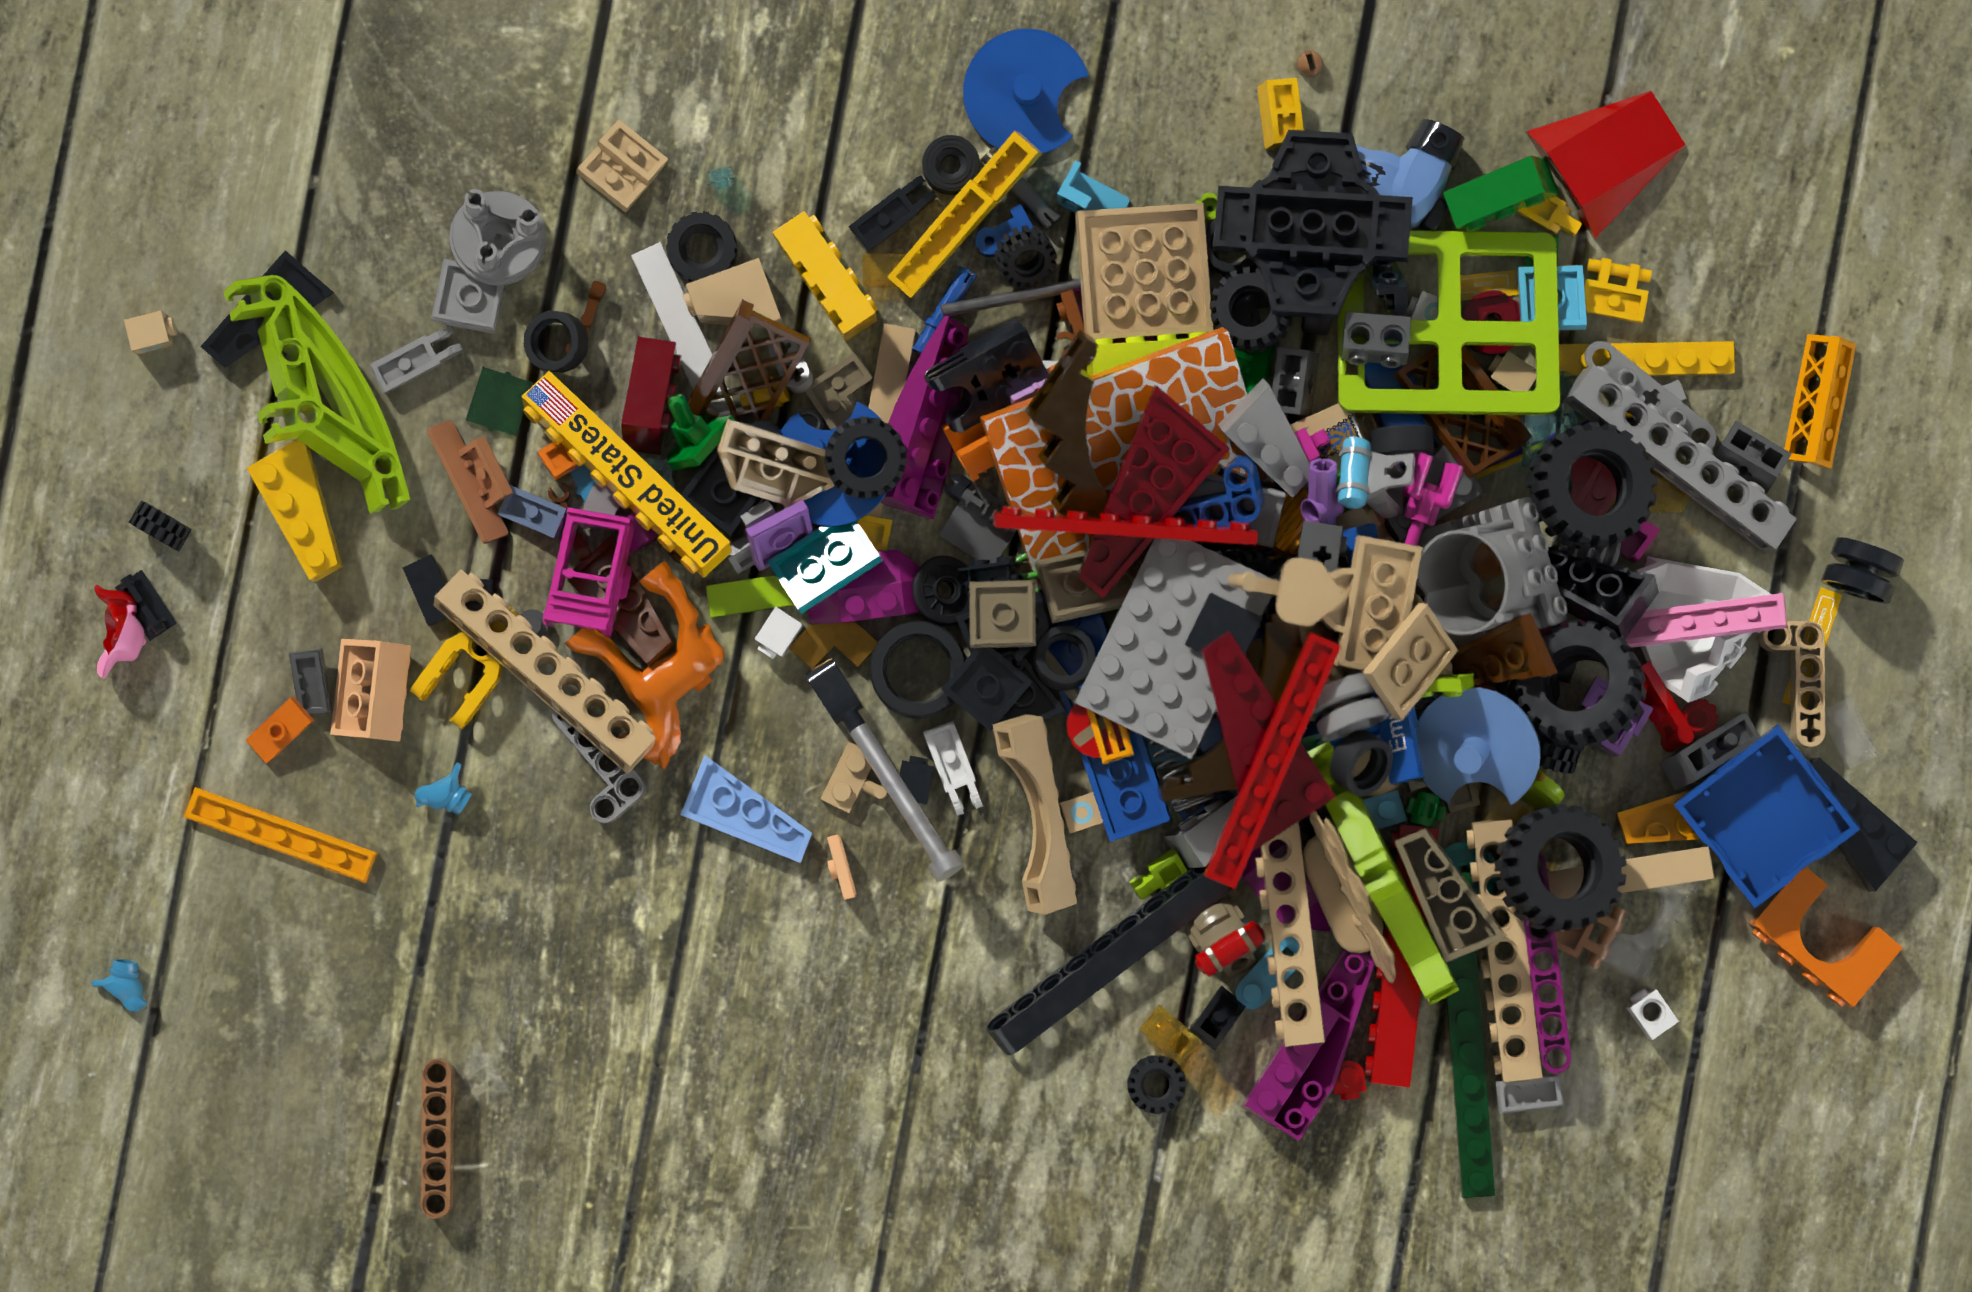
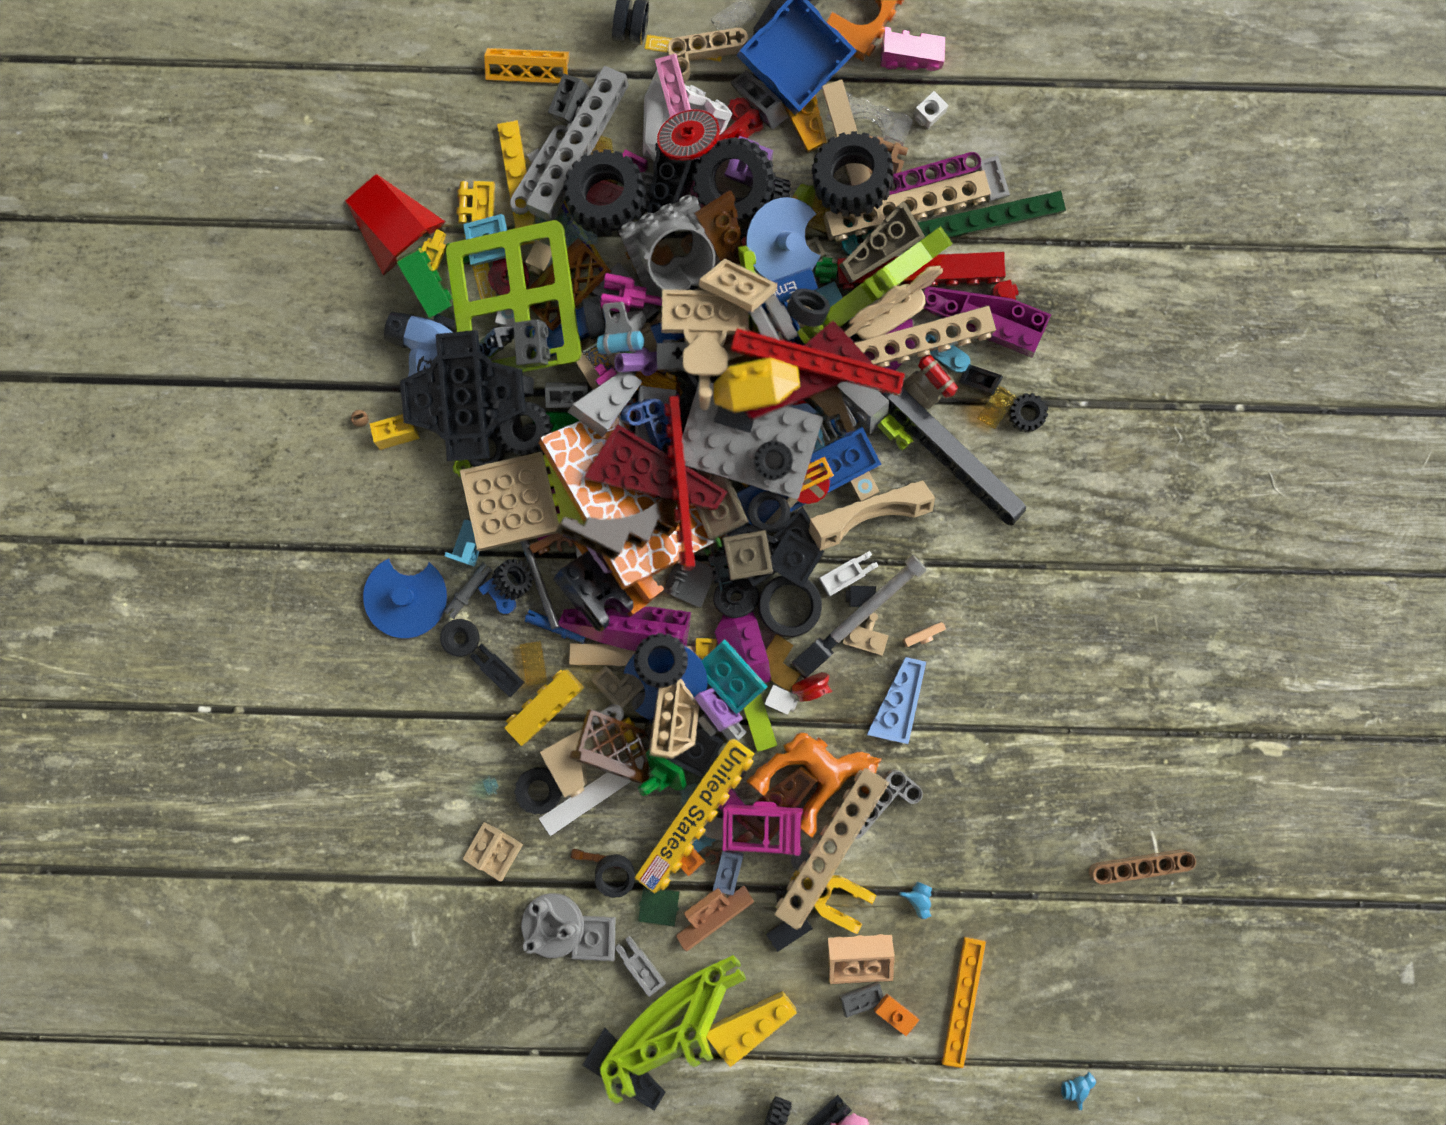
camera: 95 degrees left, 0 degrees up
dark red wedge [621,336,682,455] -> none
yellow slope [888,131,1043,298] -> none
black hinge [944,474,972,503] -> none
none -> piece [657,109,720,161]
none -> yellow wedge [713,358,800,412]
none -> black tyre [754,441,793,480]
none -> red hat [792,672,833,702]
none -> wedge [880,27,945,71]

